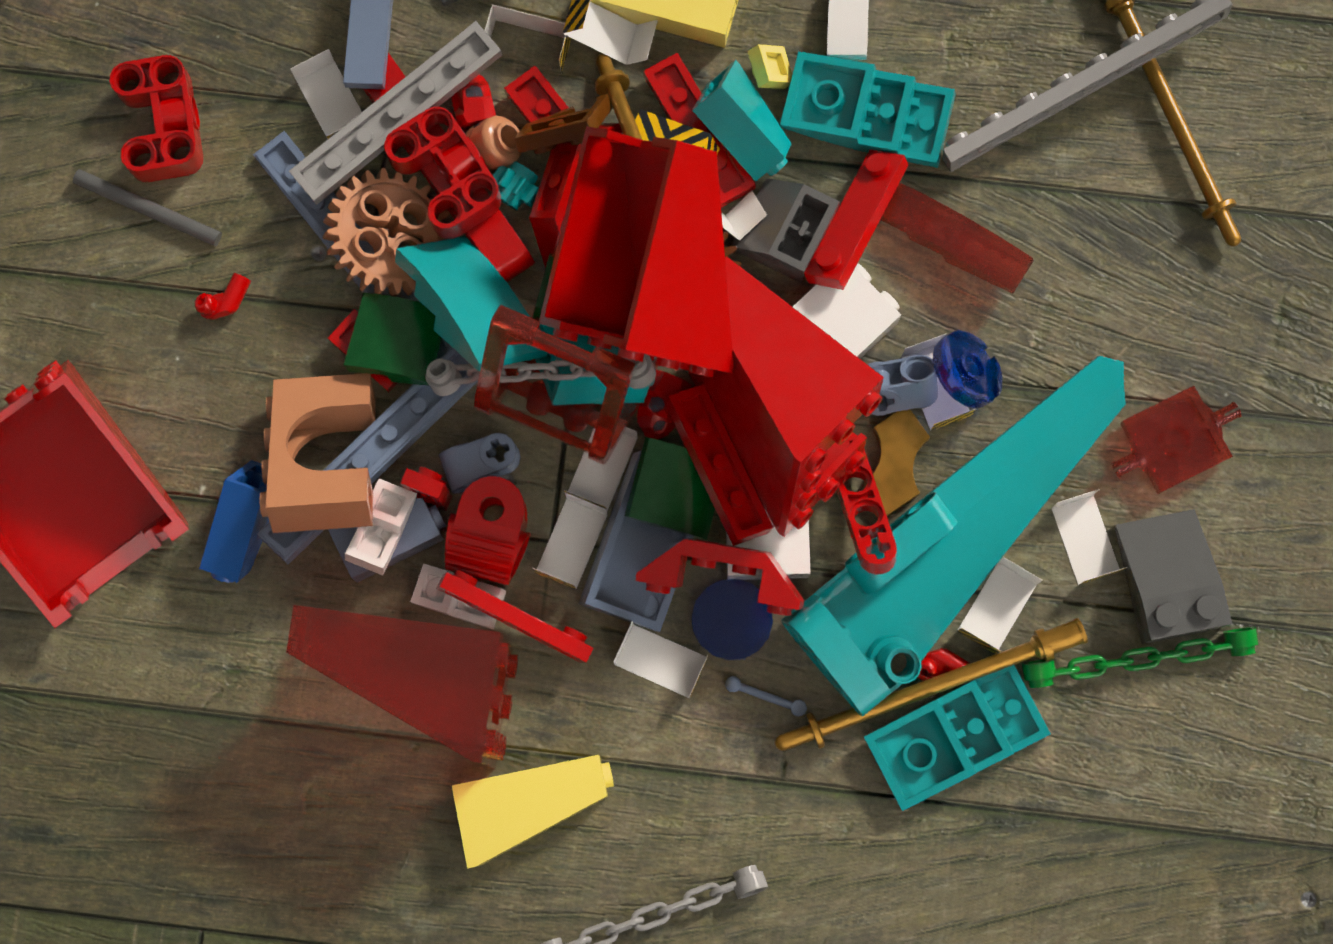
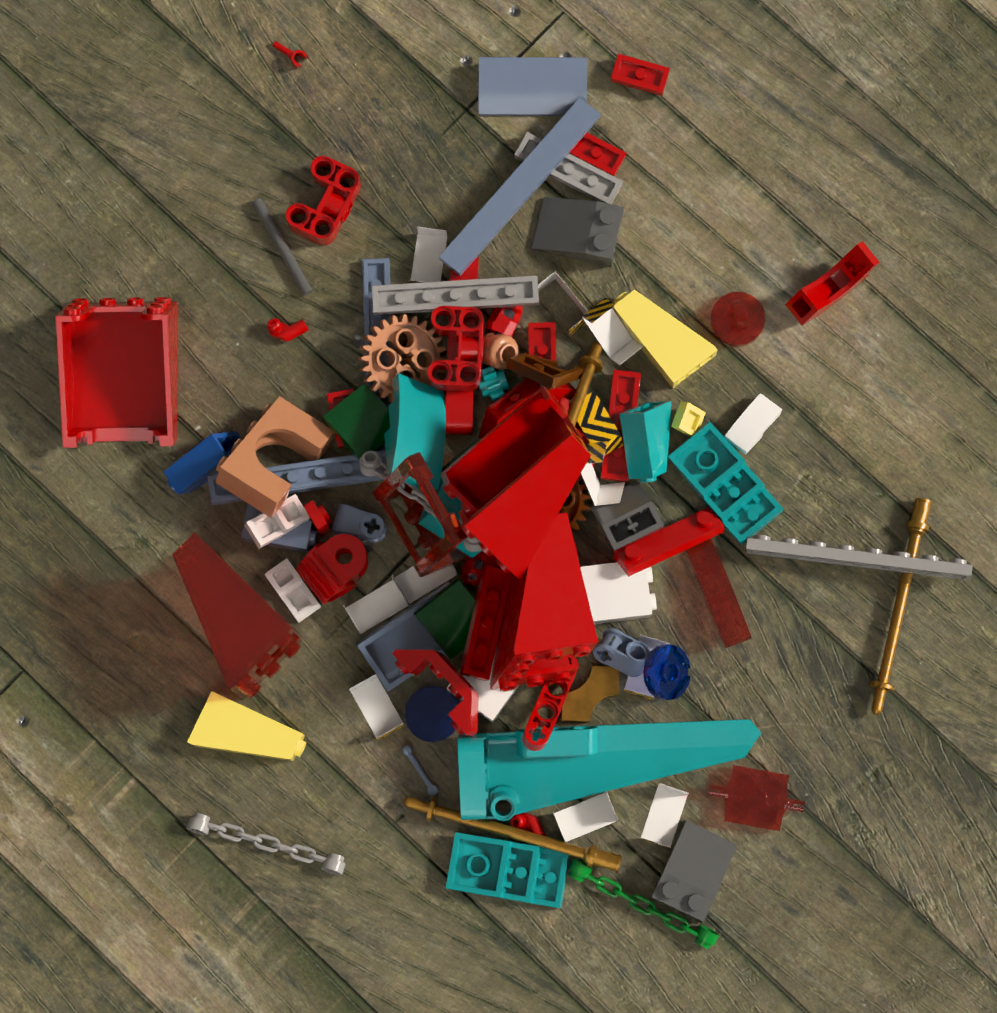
camera: 40 degrees right, 0 degrees up
red plate [436,569,594,663] -> none

